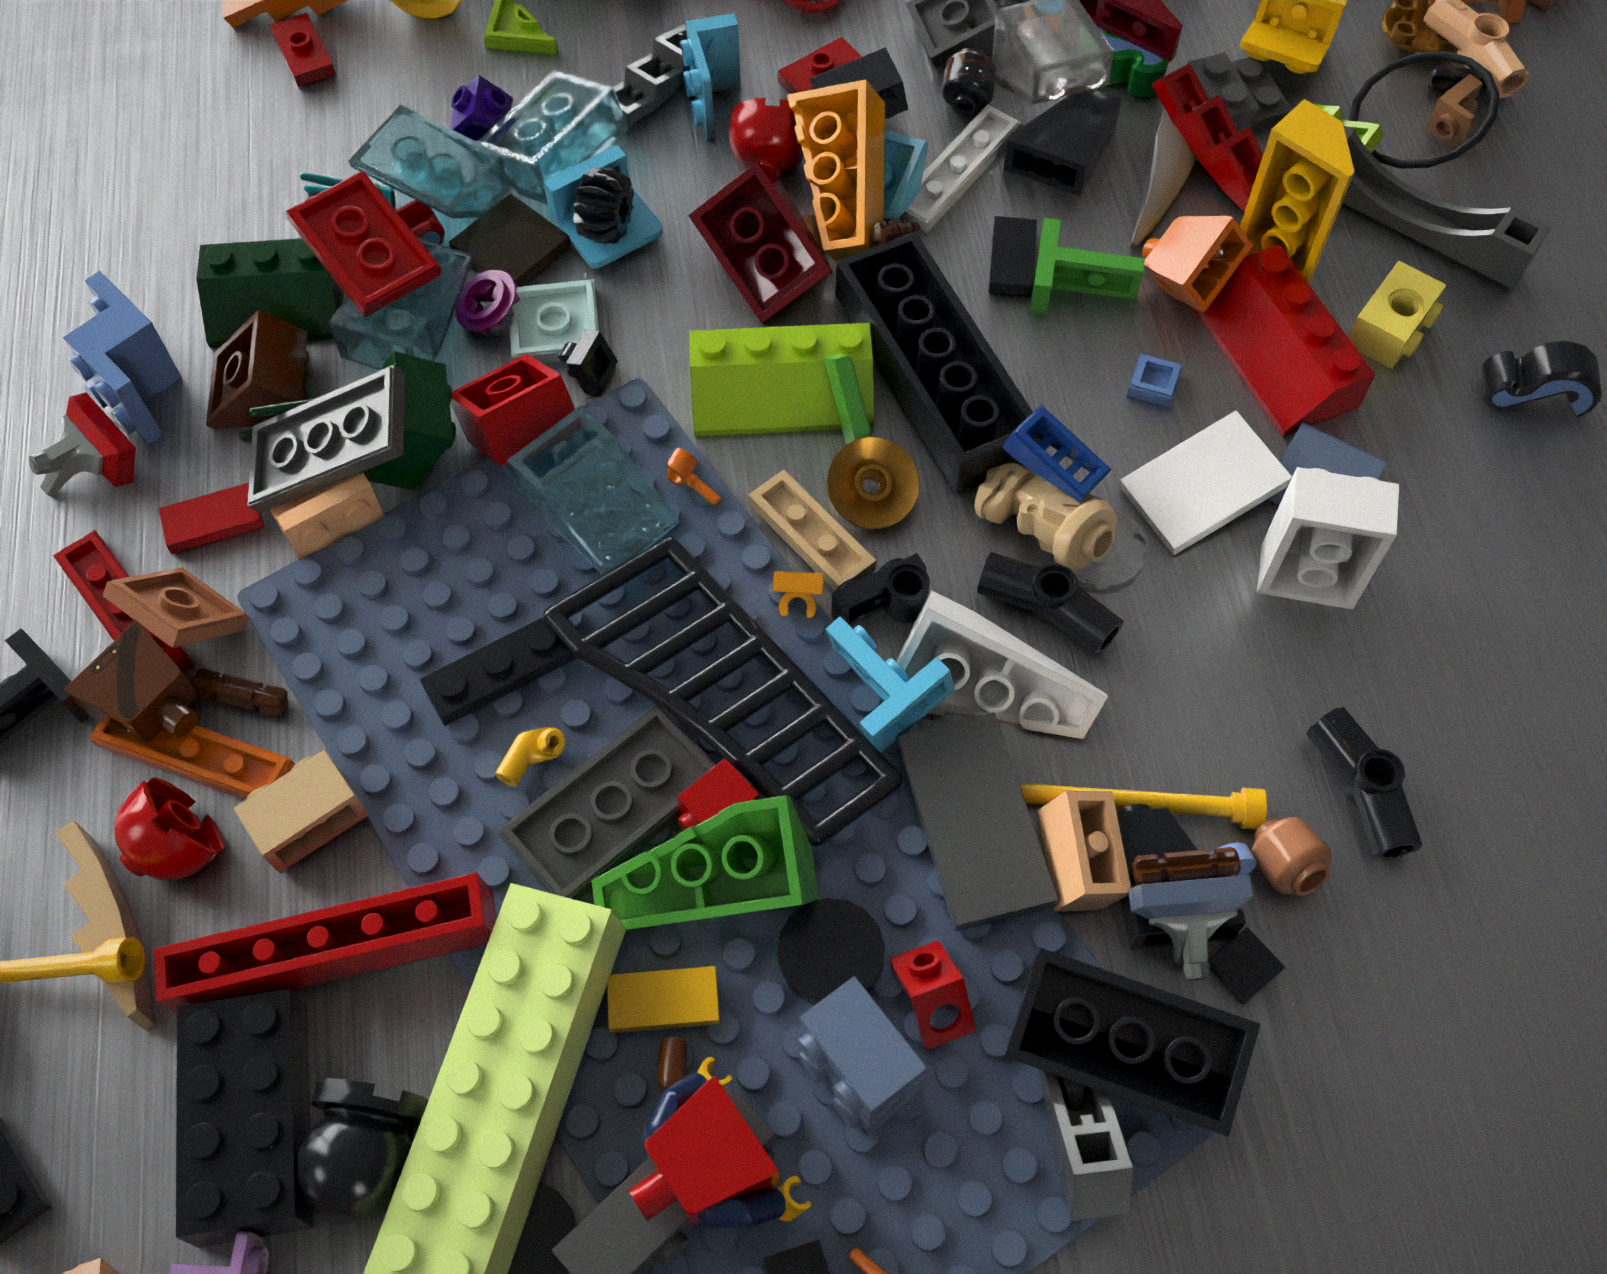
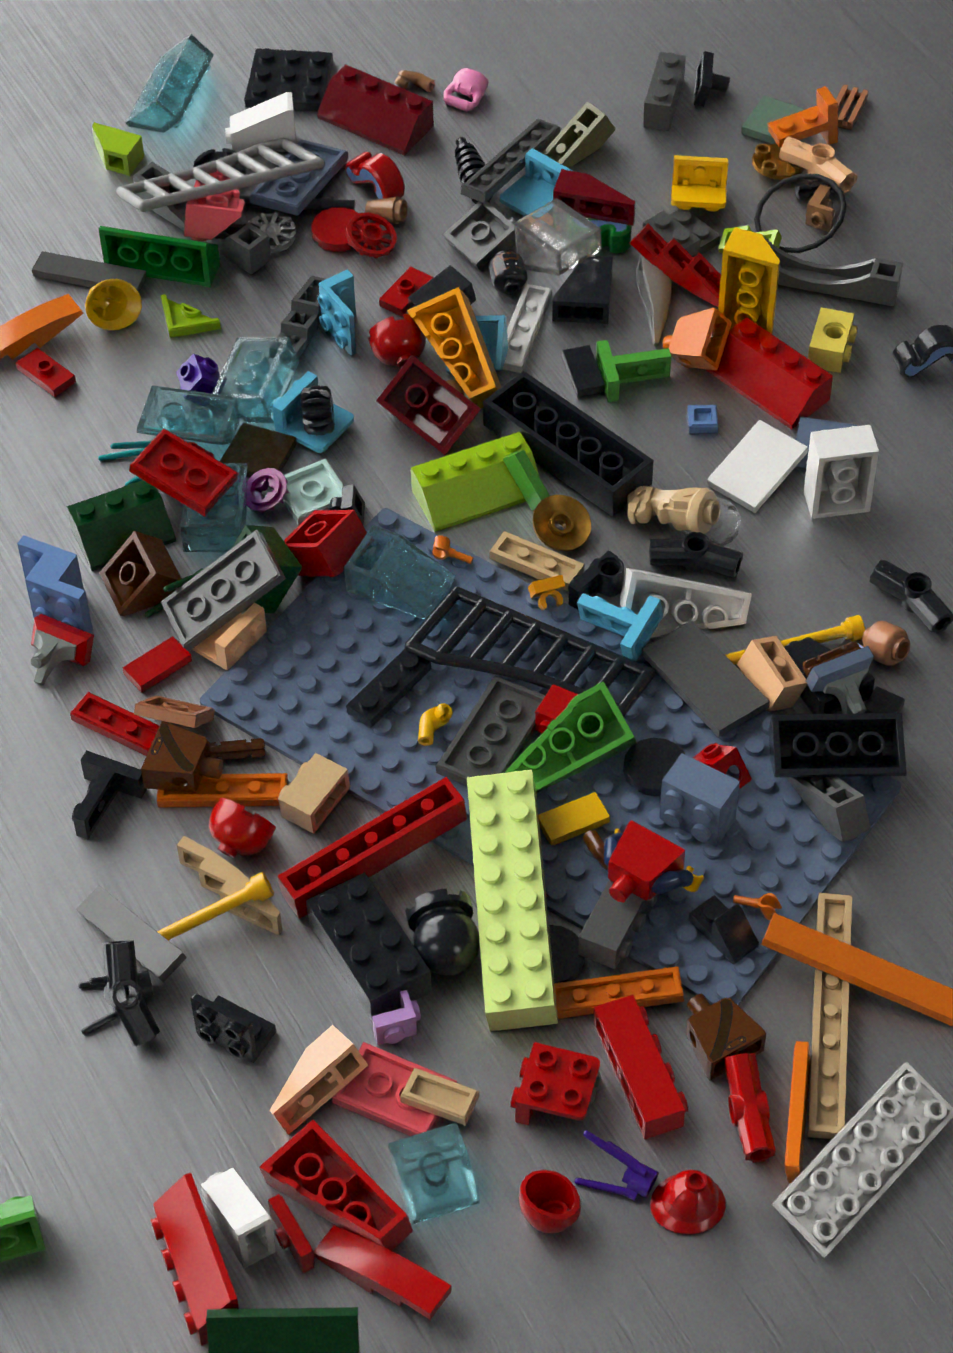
camera: 20 degrees left, 10 degrees down
reddish brown axle [870,218,920,244] -> none
blue slope [1002,405,1112,503] -> none

